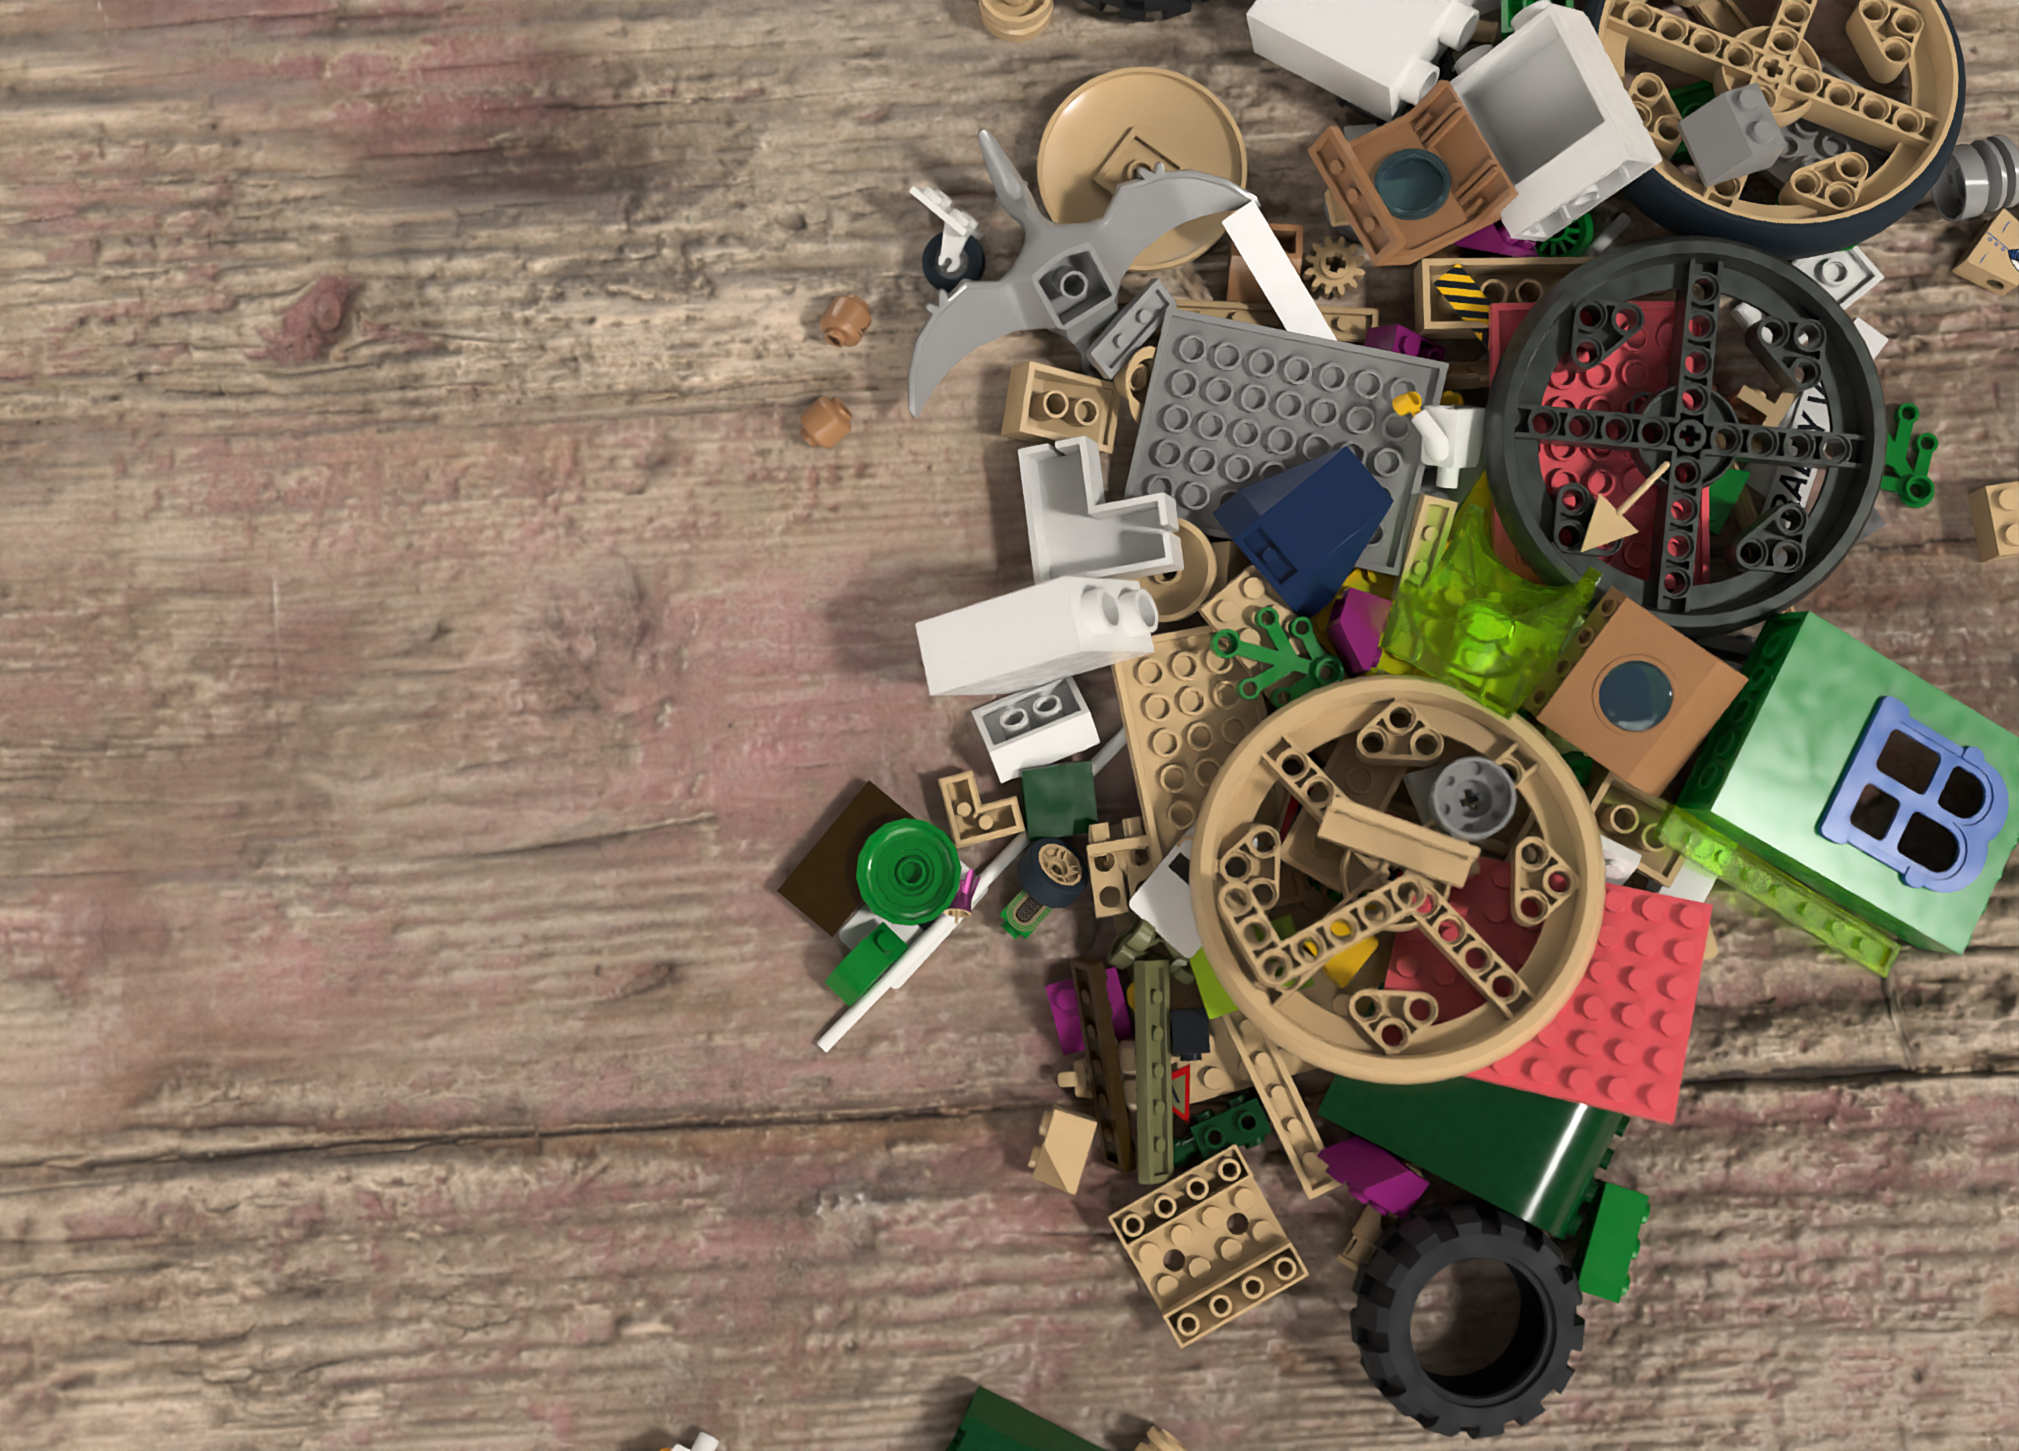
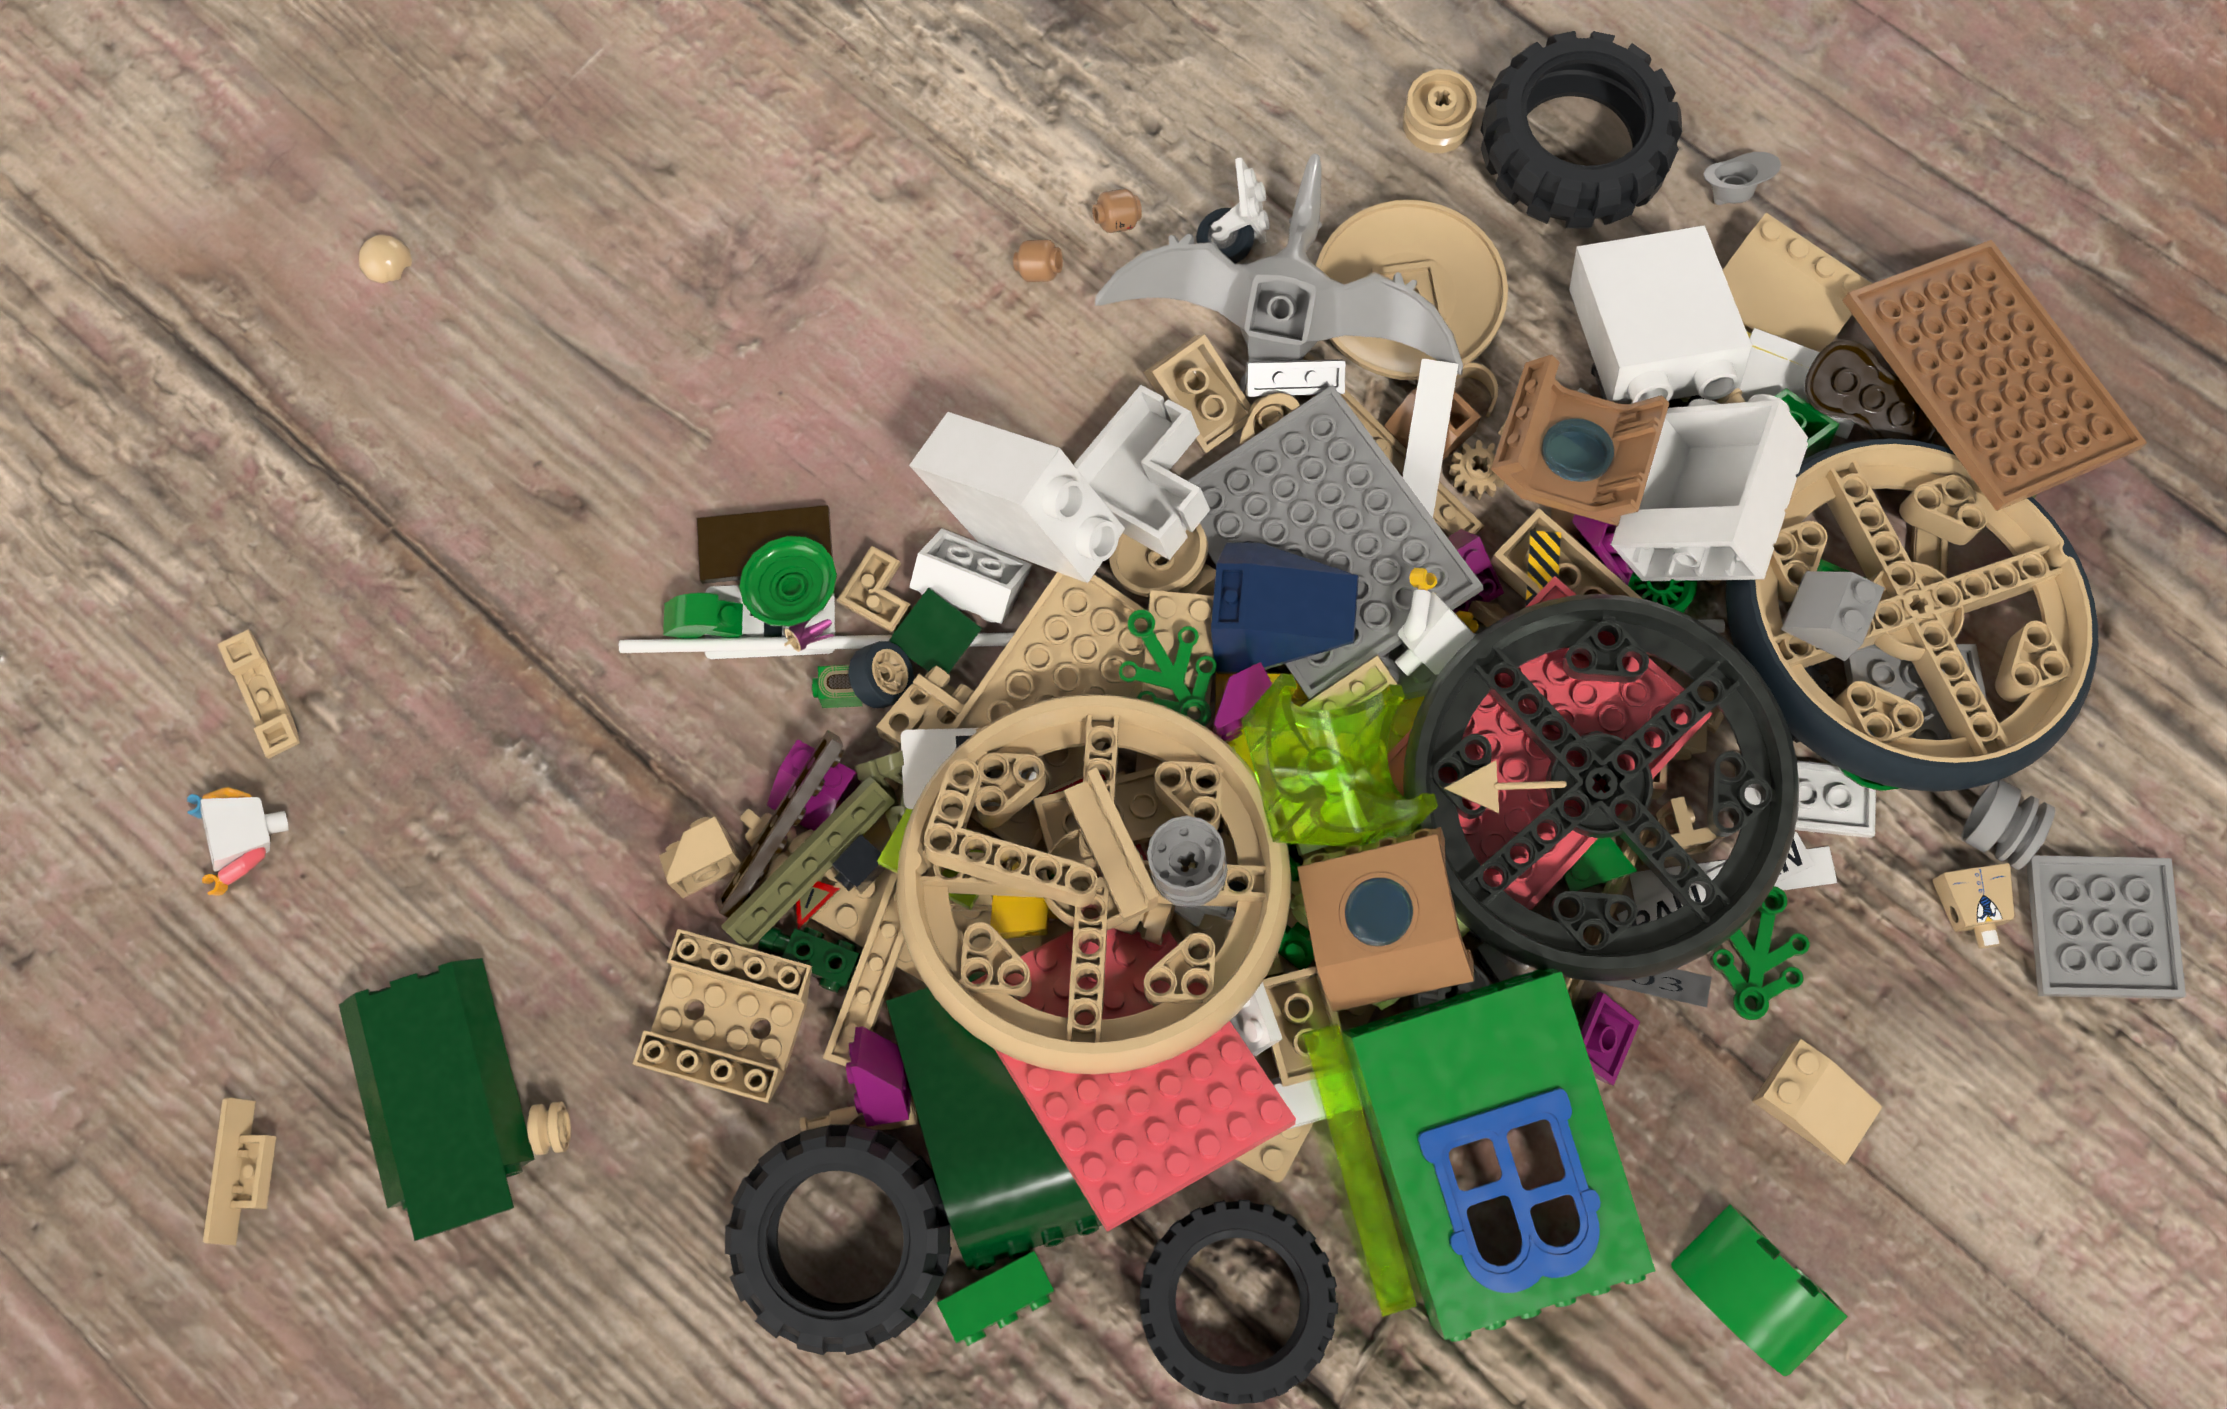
camera: 45 degrees right, 10 degrees down
none -> tan slope [217,629,300,759]
none -> tan hair [359,235,412,284]
none -> black tyre [1140,1199,1338,1404]
none -> tan helmet [1456,363,1498,418]
none -> magenta slope [1578,992,1640,1086]

